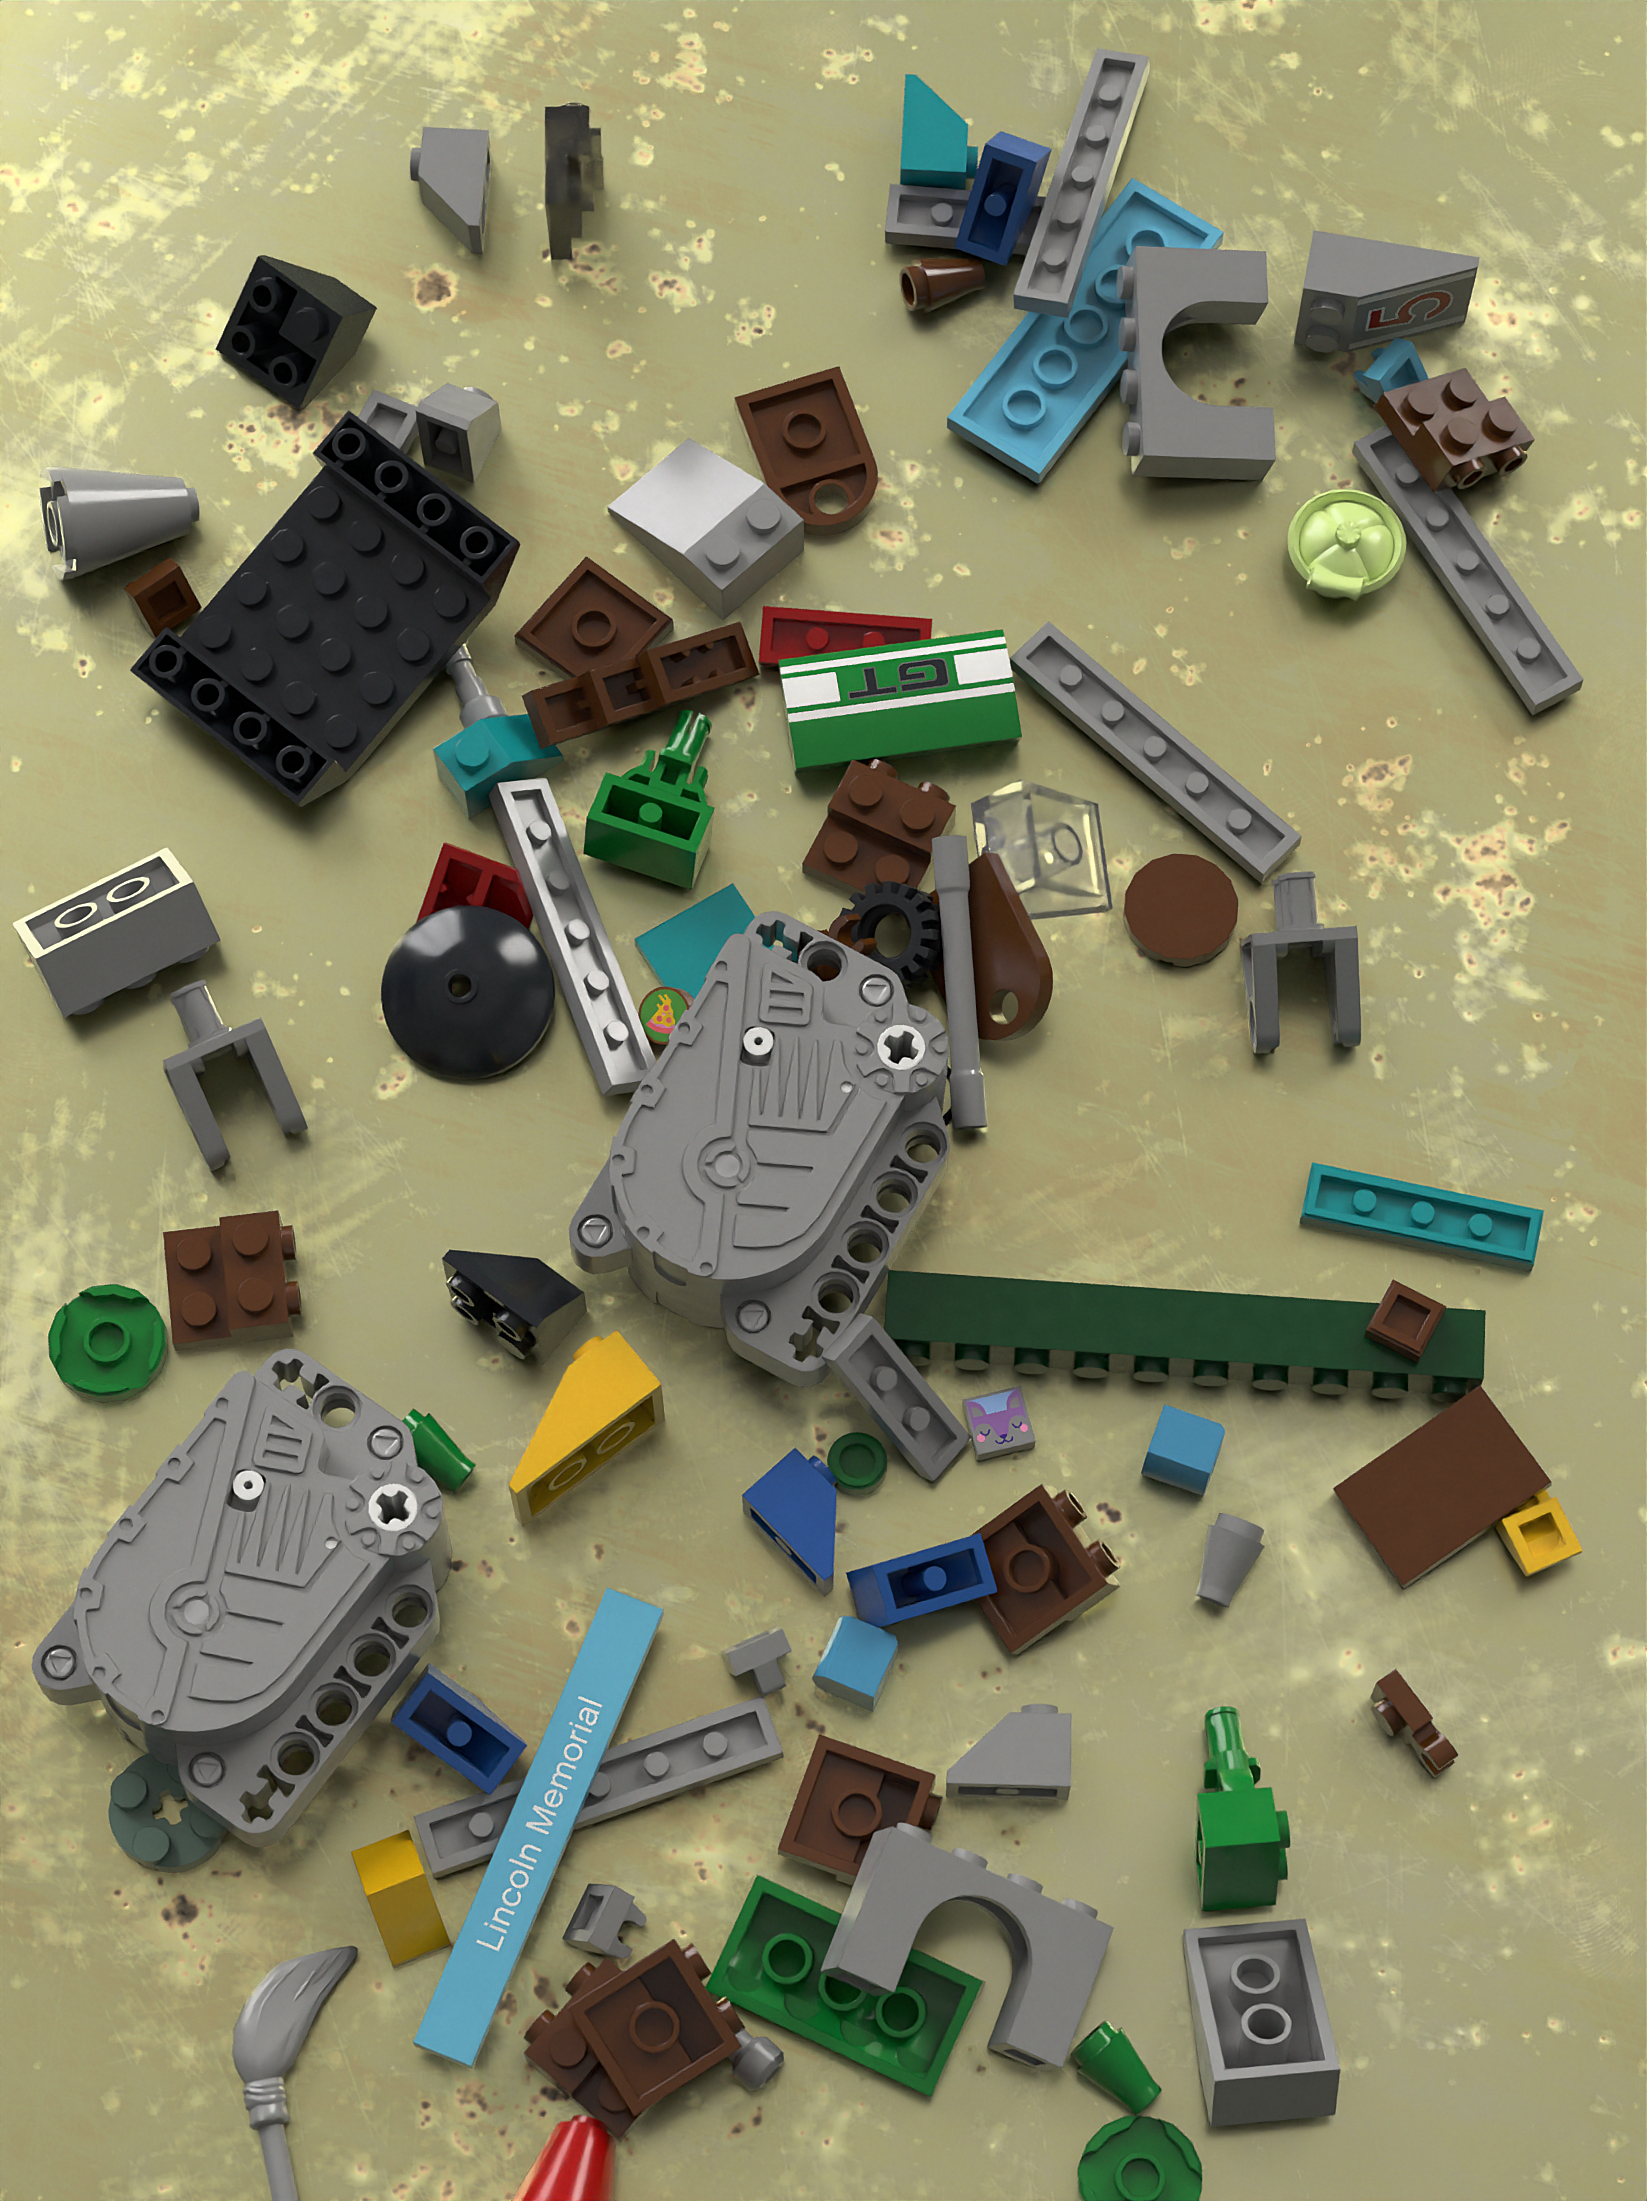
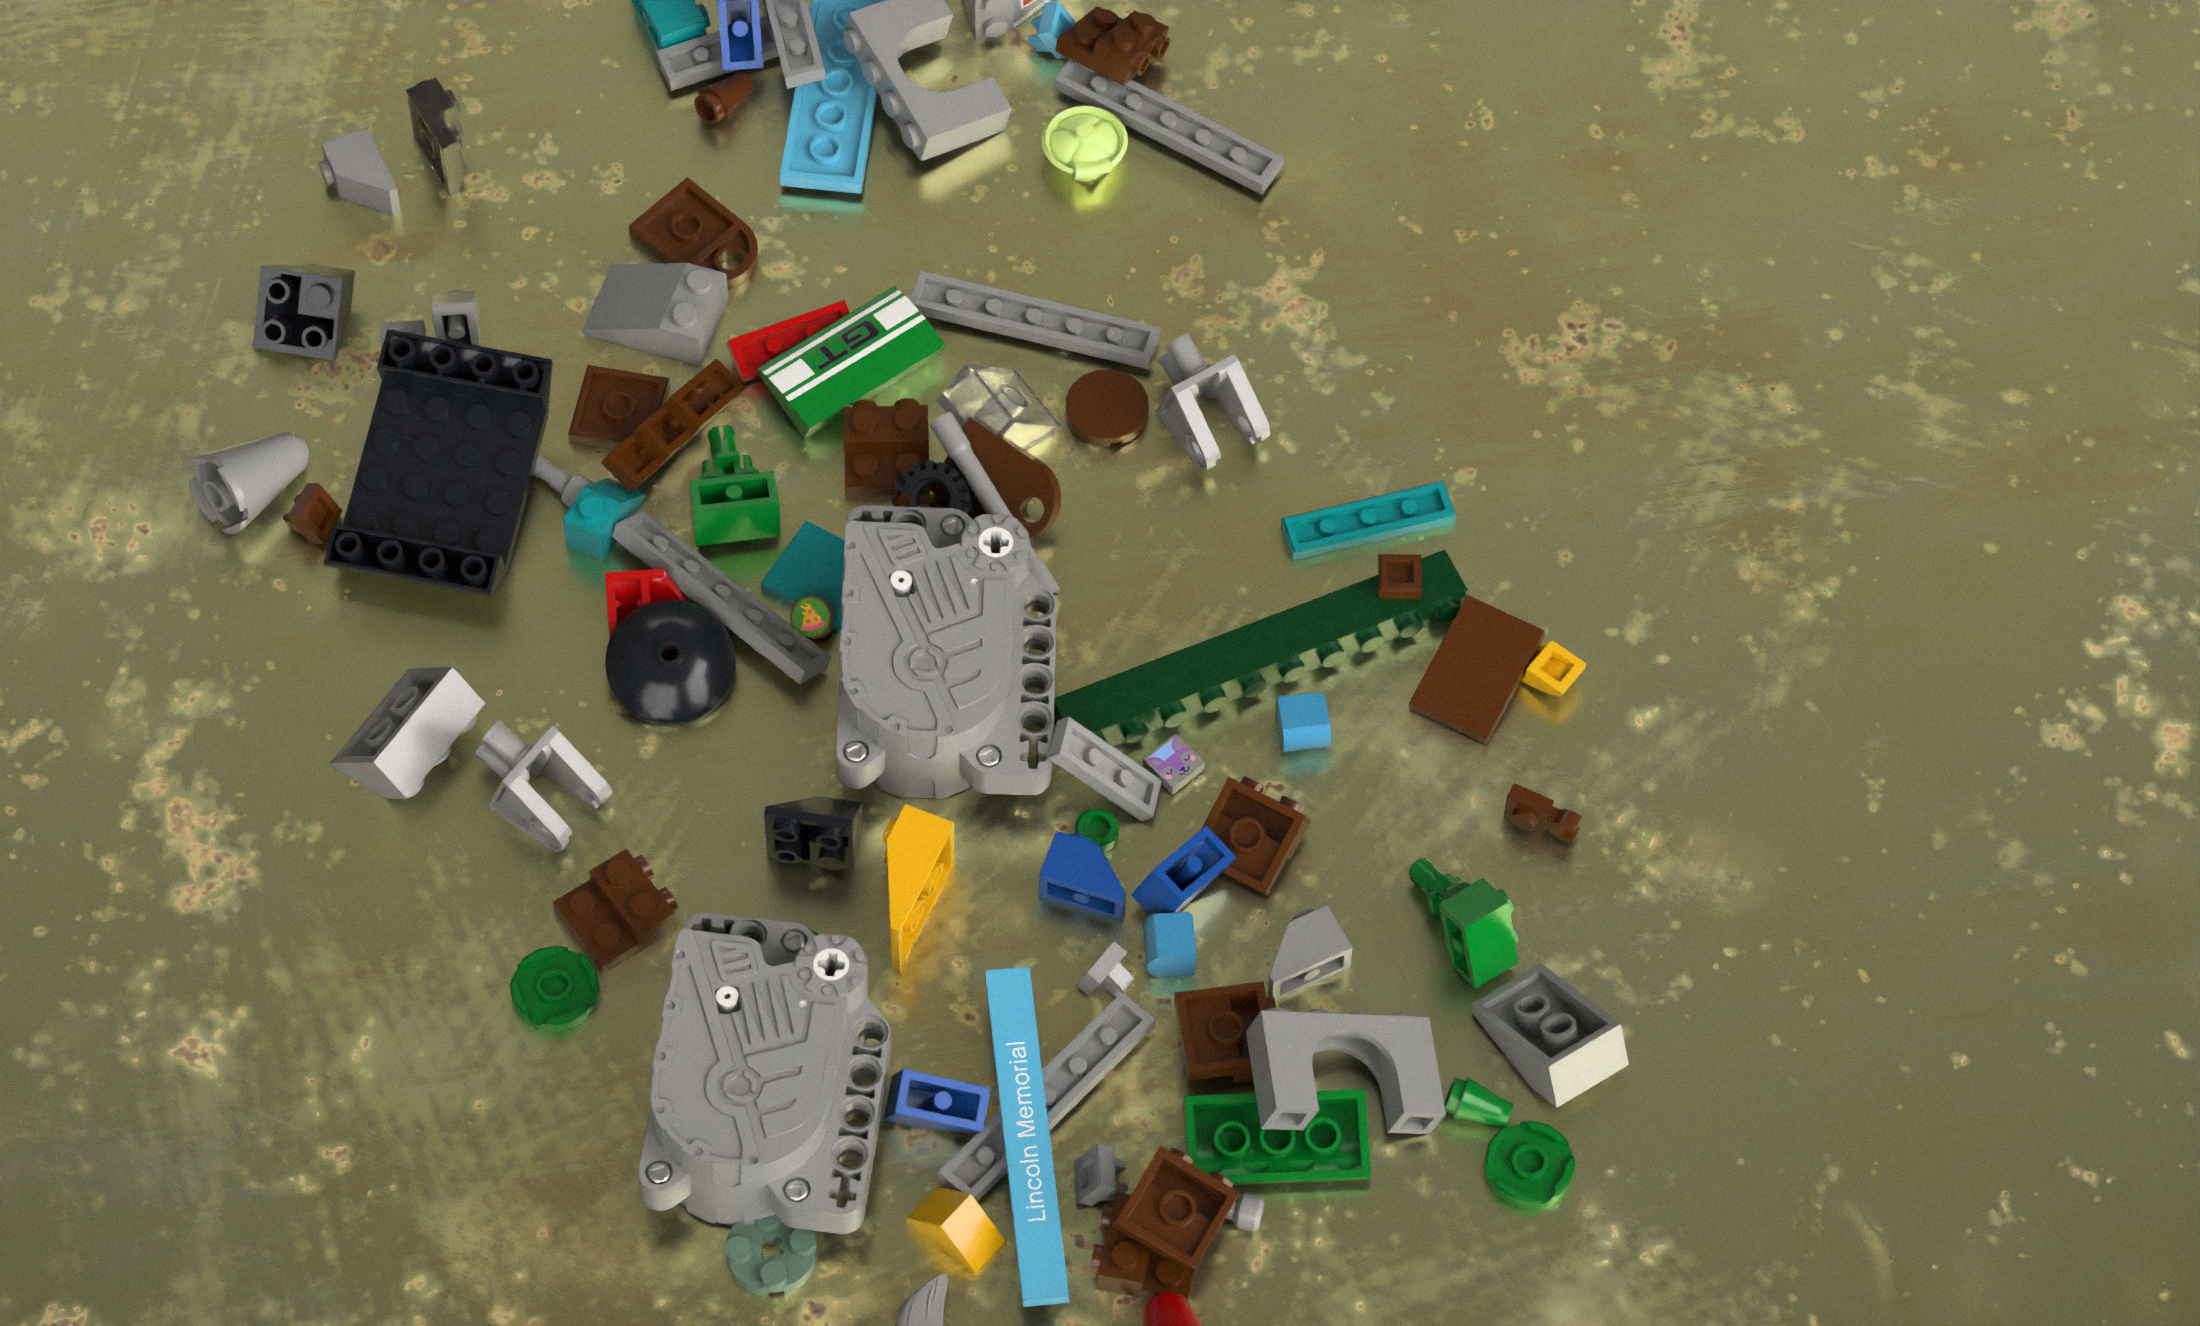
camera: 30 degrees left, 10 degrees down
light grey cone [1195,1513,1265,1608] -> none

